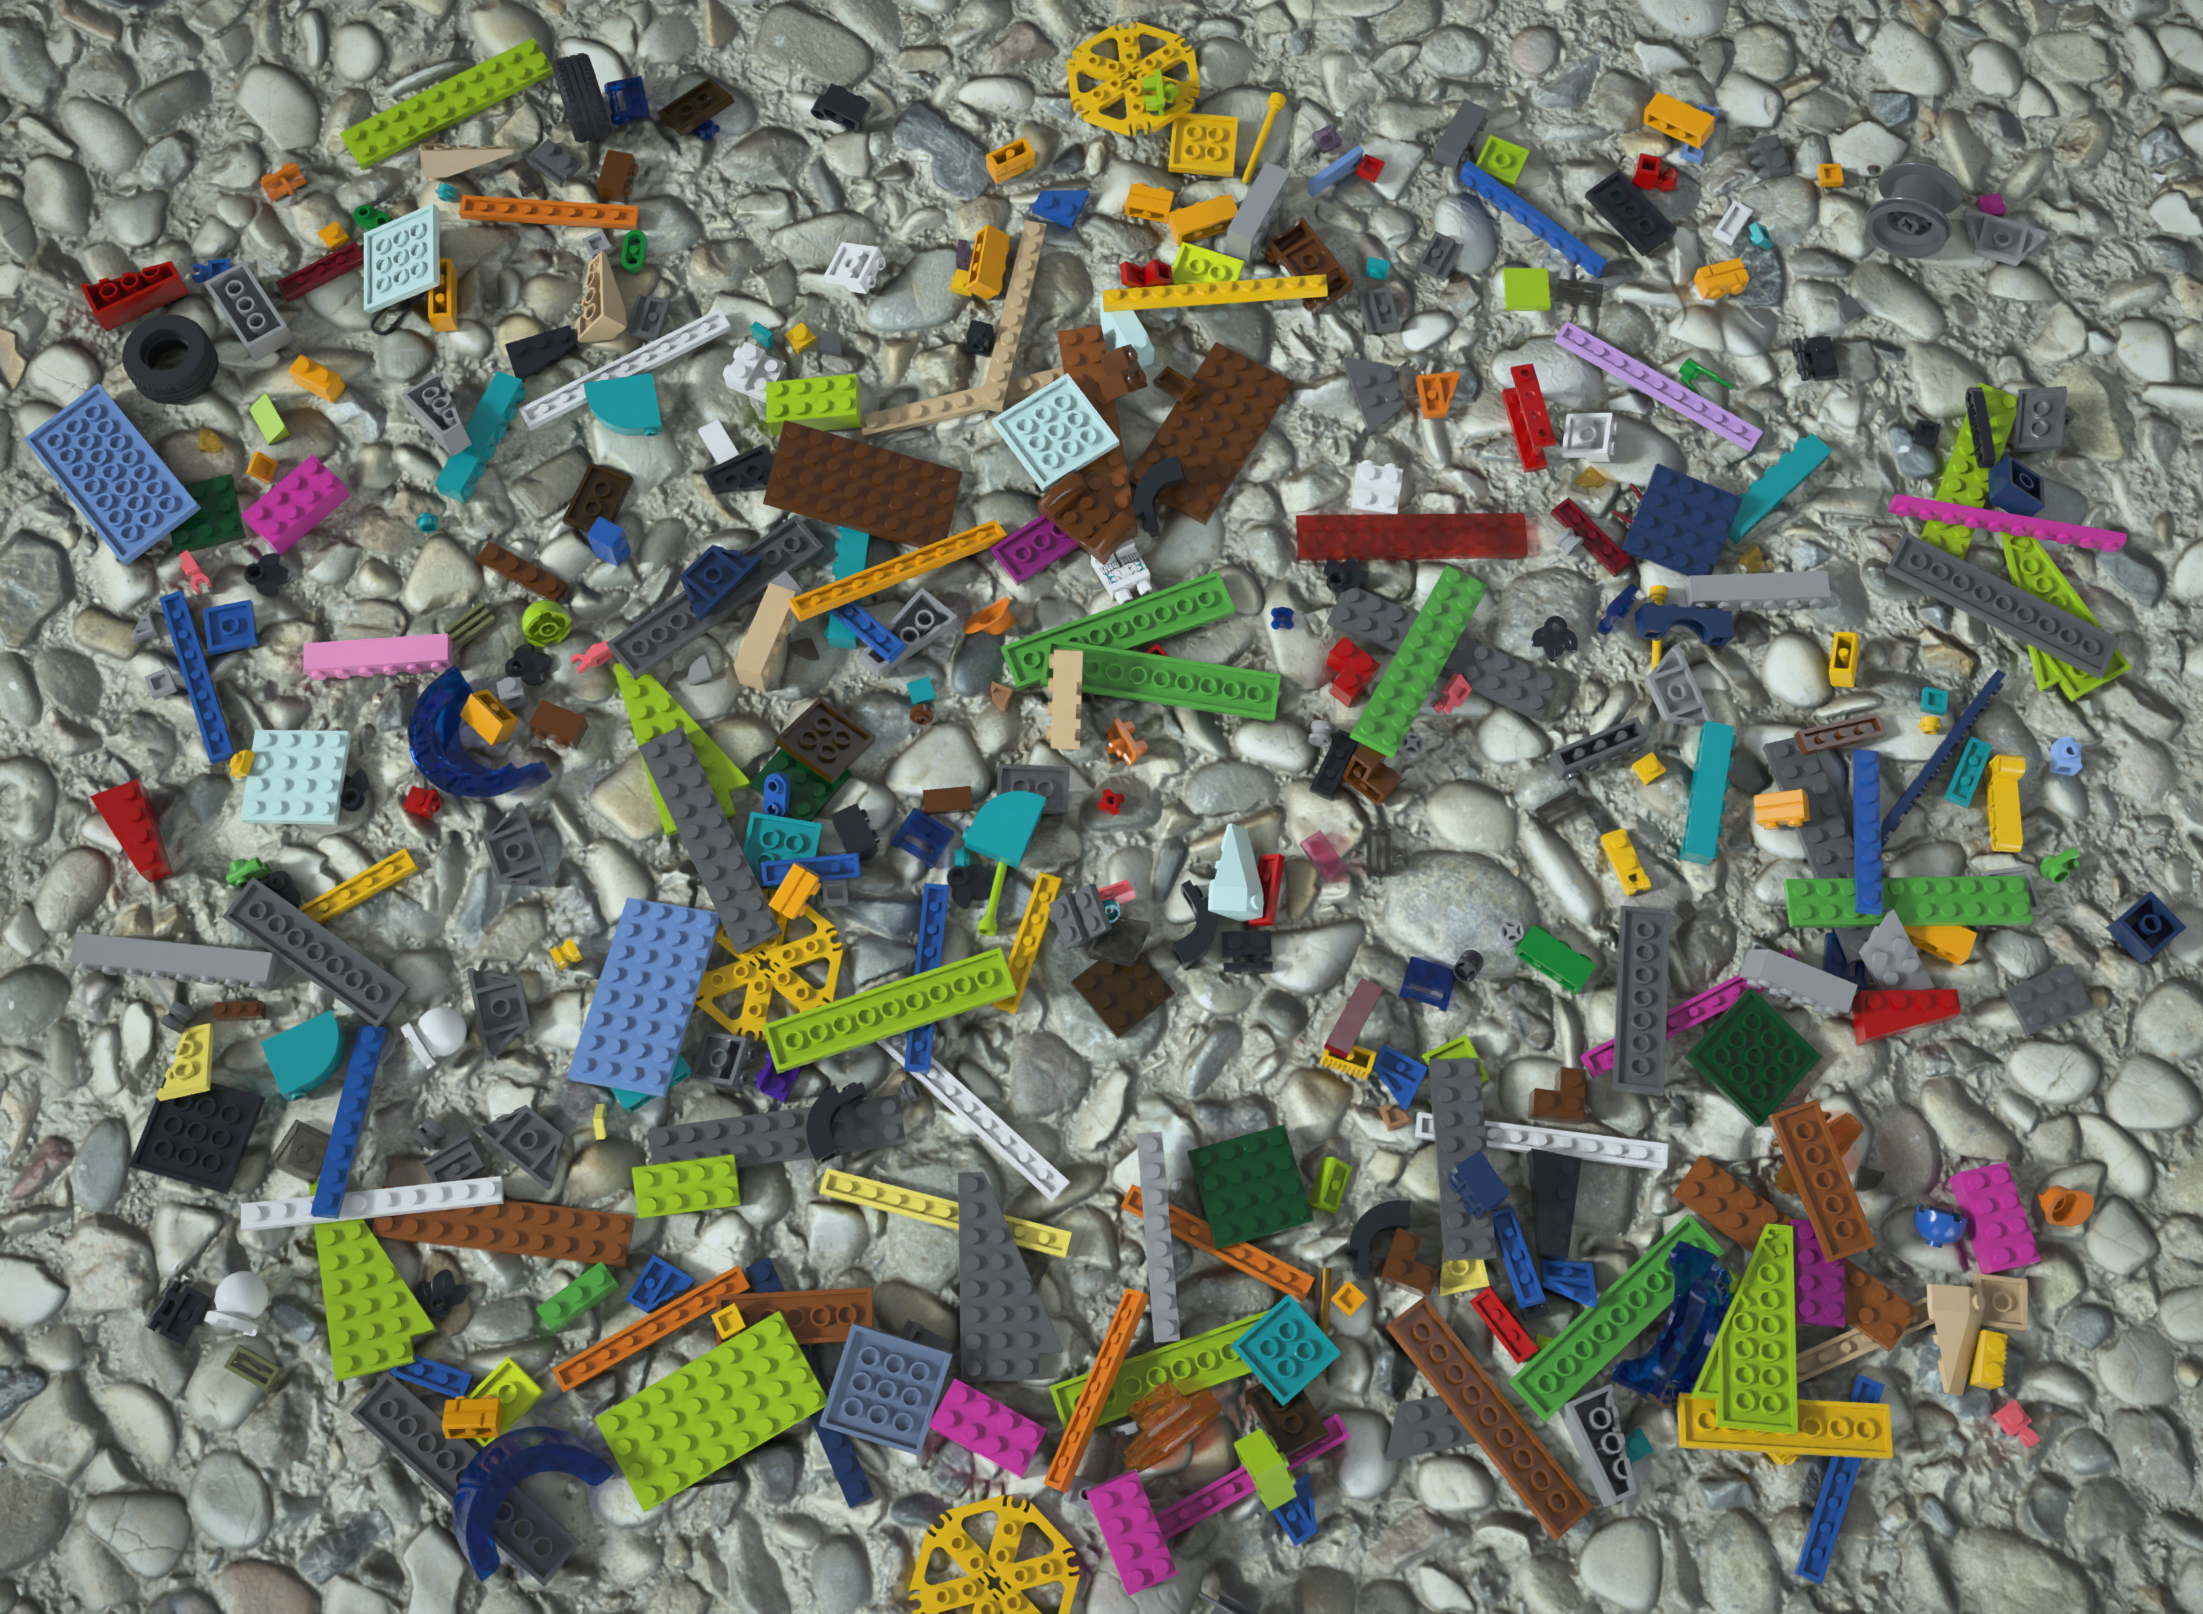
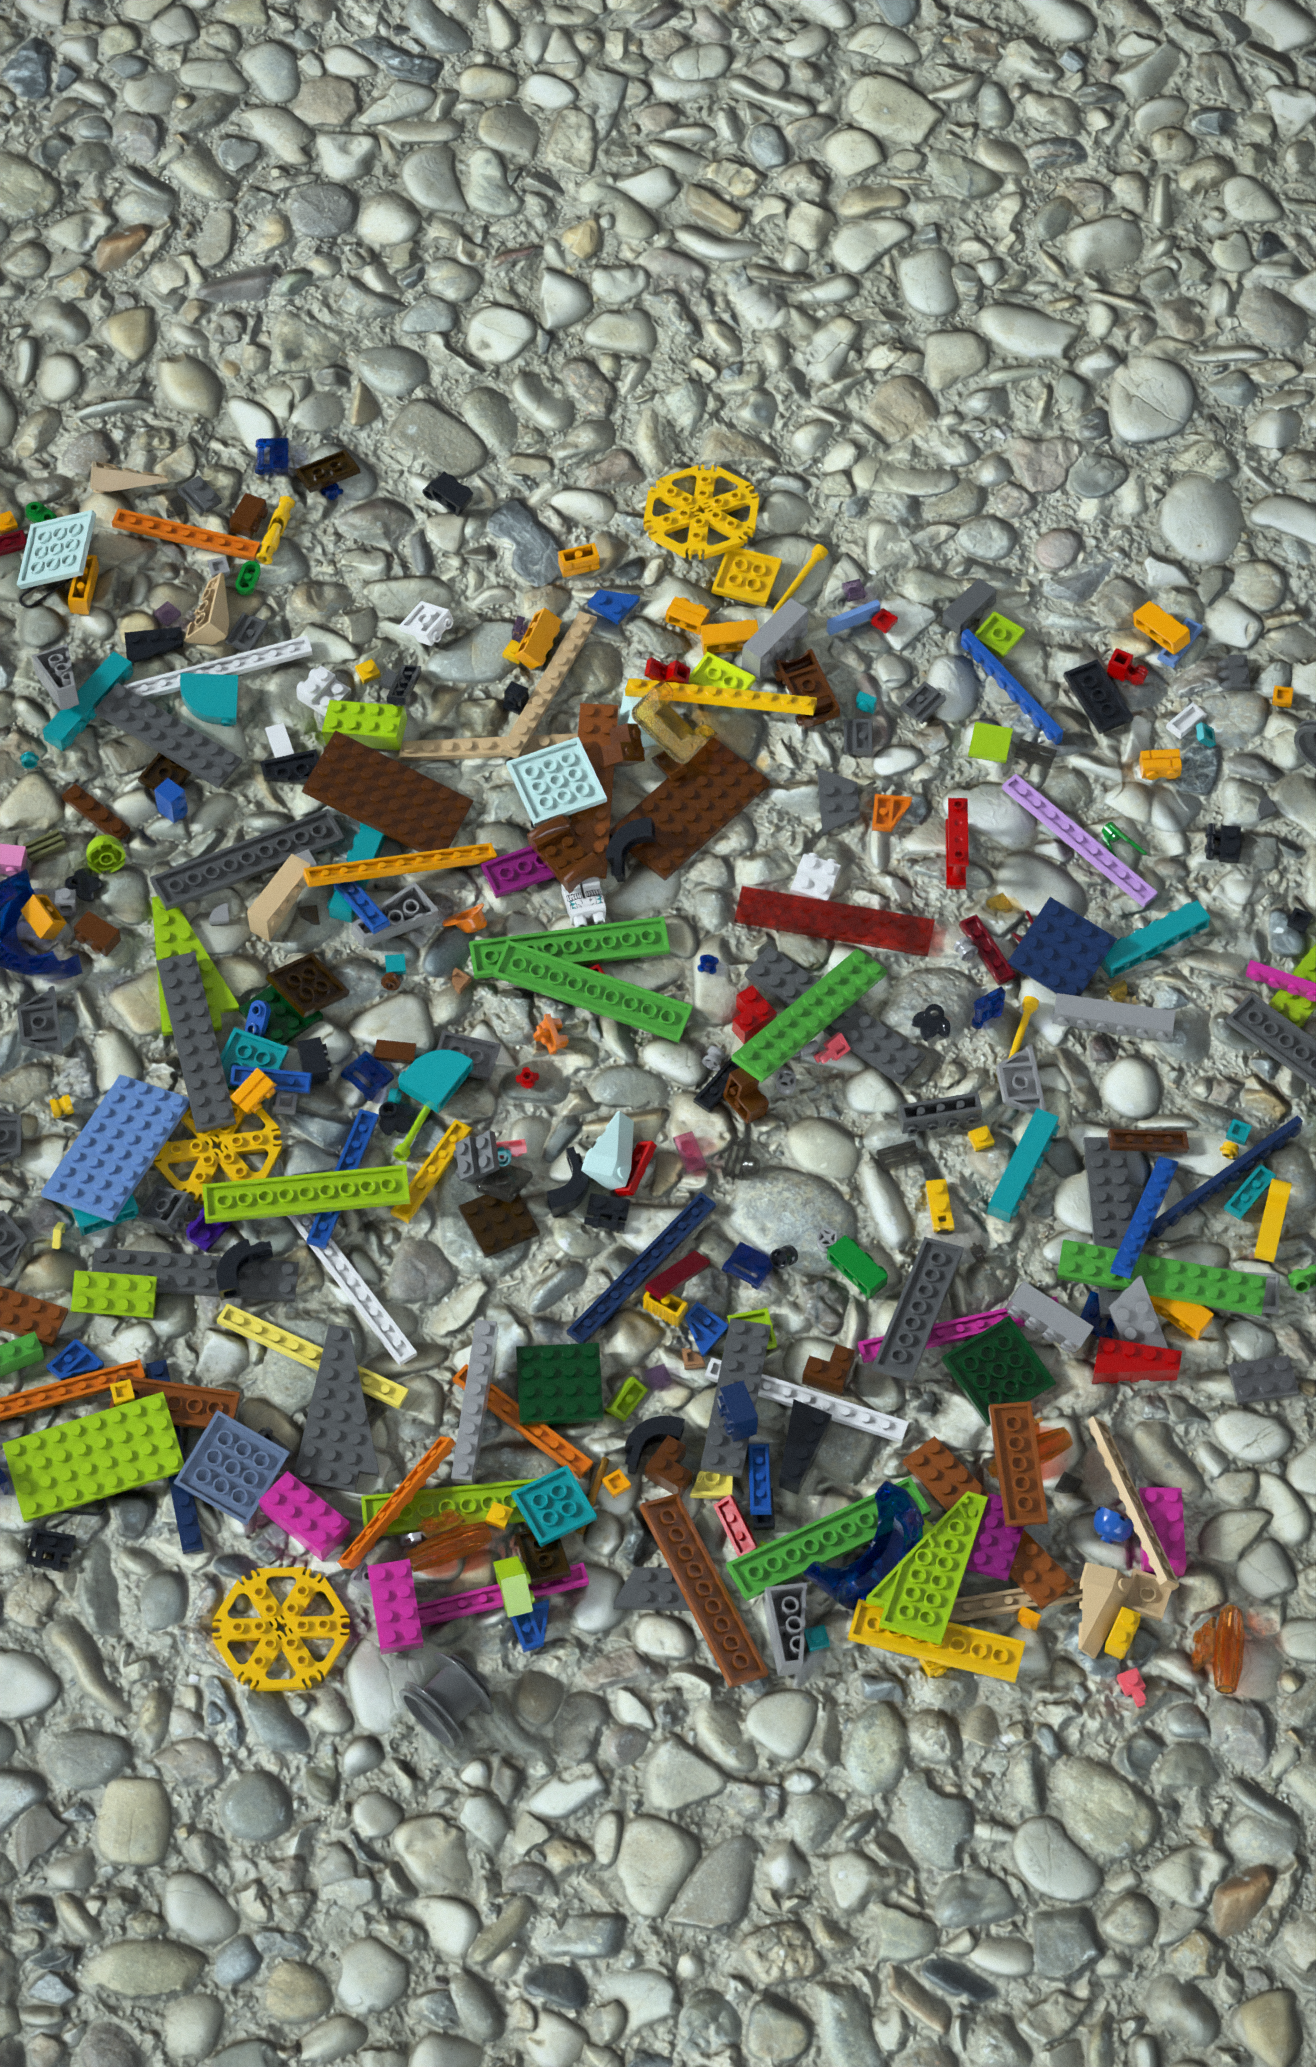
camera: 15 degrees right, 10 degrees down
lime plate [340,38,554,170] -> none
teal plate [435,183,457,202] -> none
black tyre [552,53,612,143] -> none
coral plate [570,640,615,674] -> none
dark blue wing [680,545,762,622] -> none
teal tile [750,321,775,350] -> none
dark grey plate [898,1079,919,1103] -> none
tan wedge [1047,649,1083,749] -> none
lime hips [1143,69,1179,116] -> none
black plate [1324,557,1369,593] -> none
blue wing [1540,1260,1598,1308] -> none
white plate [1562,413,1619,462] -> none
dark blue arch [1635,602,1734,646] -> none
light orange brick [1754,789,1810,830] -> none
blue plate [1794,1375,1885,1585] -> none
yellow brick [1829,632,1860,687] -> none
orange piece [2037,1185,2094,1227] -> none
none -> black plate [26,1528,76,1572]
none -> dark grey plate [95,683,242,789]
none -> clear purple plate [154,601,181,627]
none -> yellow piece [256,496,295,565]
none -> black plate [387,665,421,706]
none -> yellow plate [485,1502,513,1530]
none -> dark blue plate [566,1192,716,1343]
none -> clear yellow windscreen [631,680,718,764]
none -> clear purple plate [645,1363,672,1391]
none -> light orange plate [1017,1606,1042,1630]
none -> tan plate [1087,1416,1180,1590]
none -> clear orange plate [1191,1604,1245,1694]

